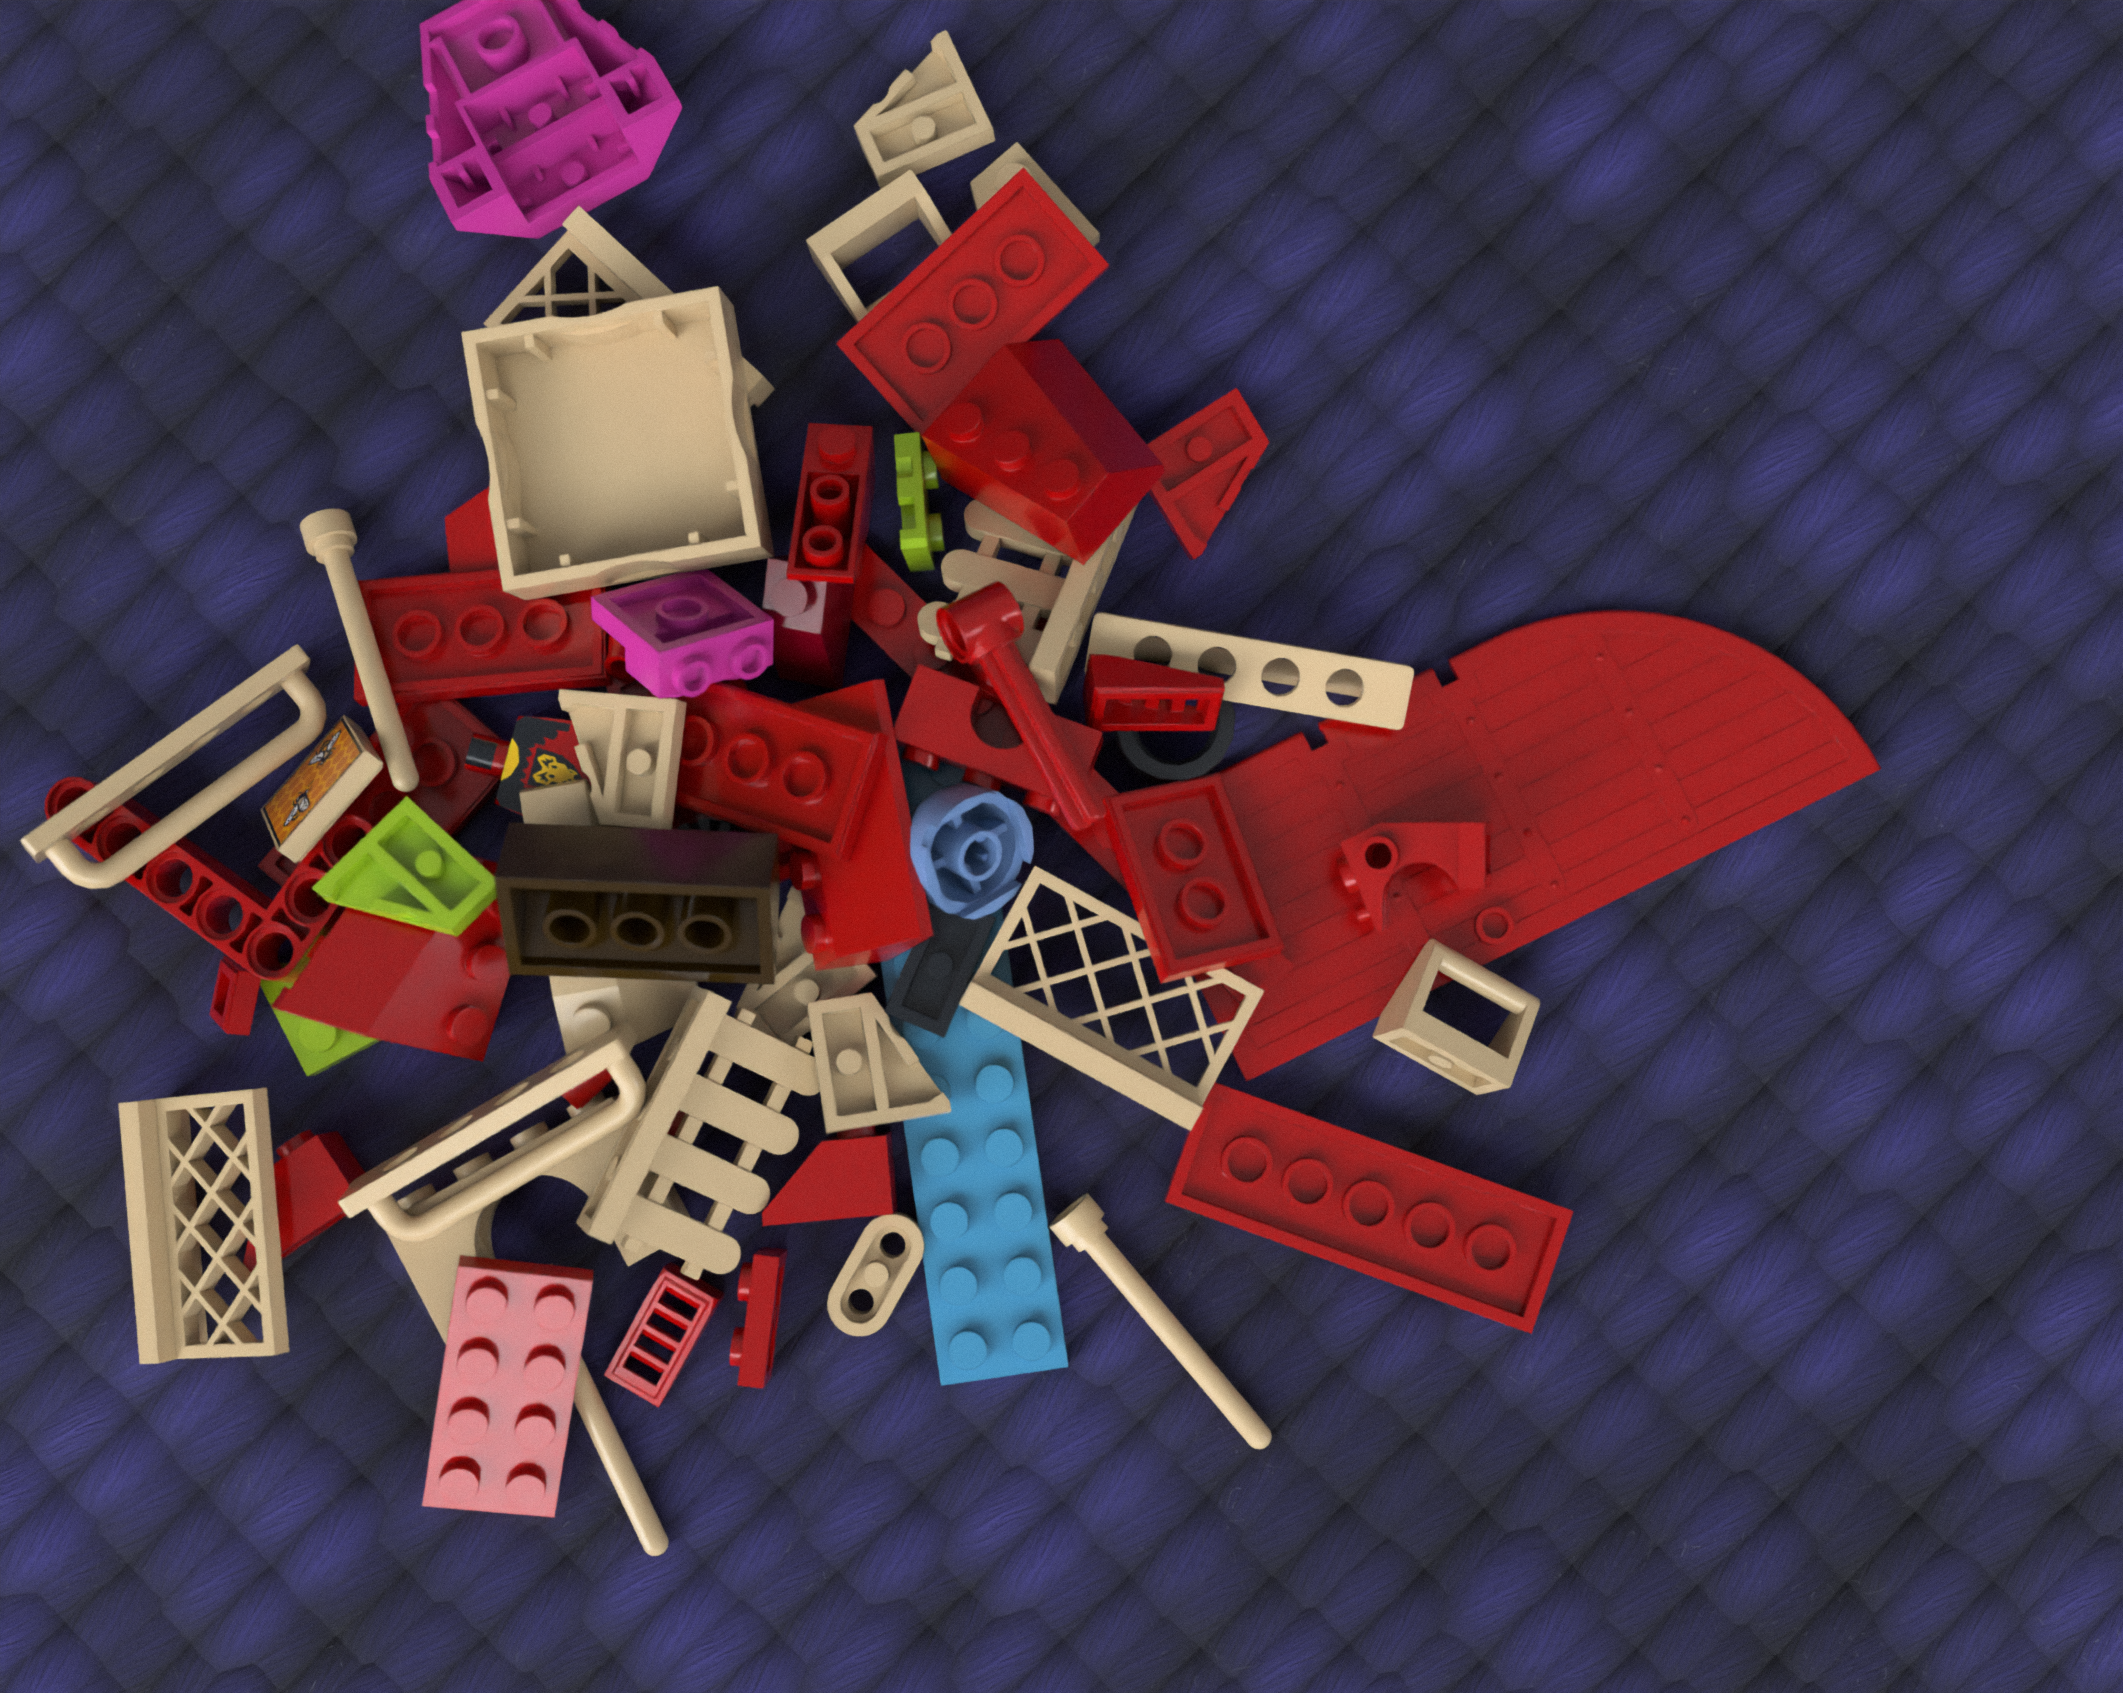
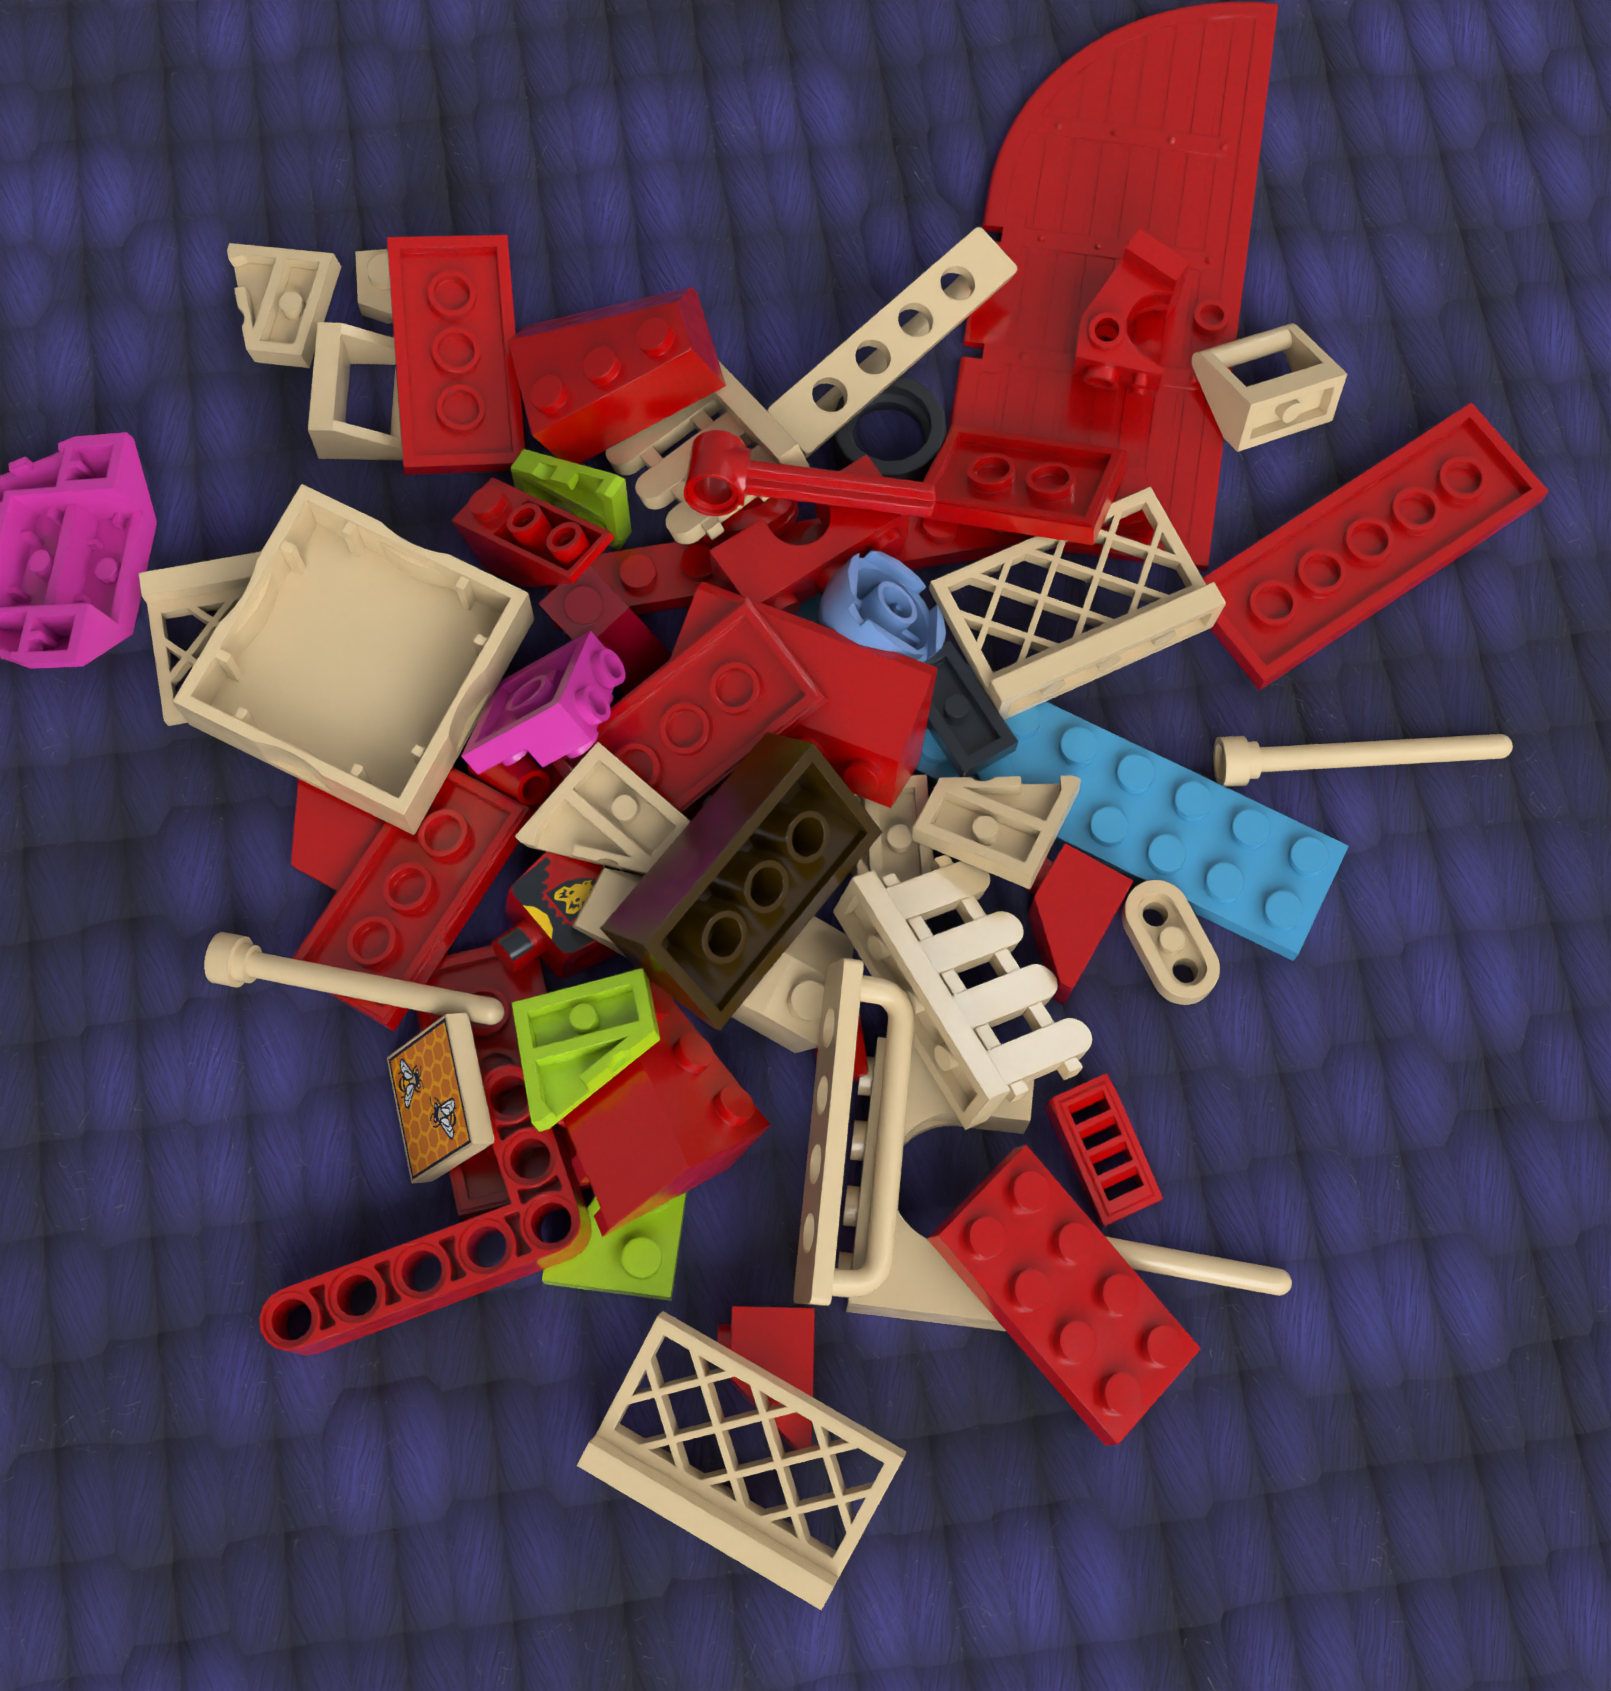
camera: 60 degrees left, 15 degrees down
tan piece [21,644,327,889] -> none
red tile [209,956,261,1036] -> none
red plate [729,1247,787,1389] -> none
red slope [1083,654,1225,731] -> none
red wing [1147,388,1269,560] -> none

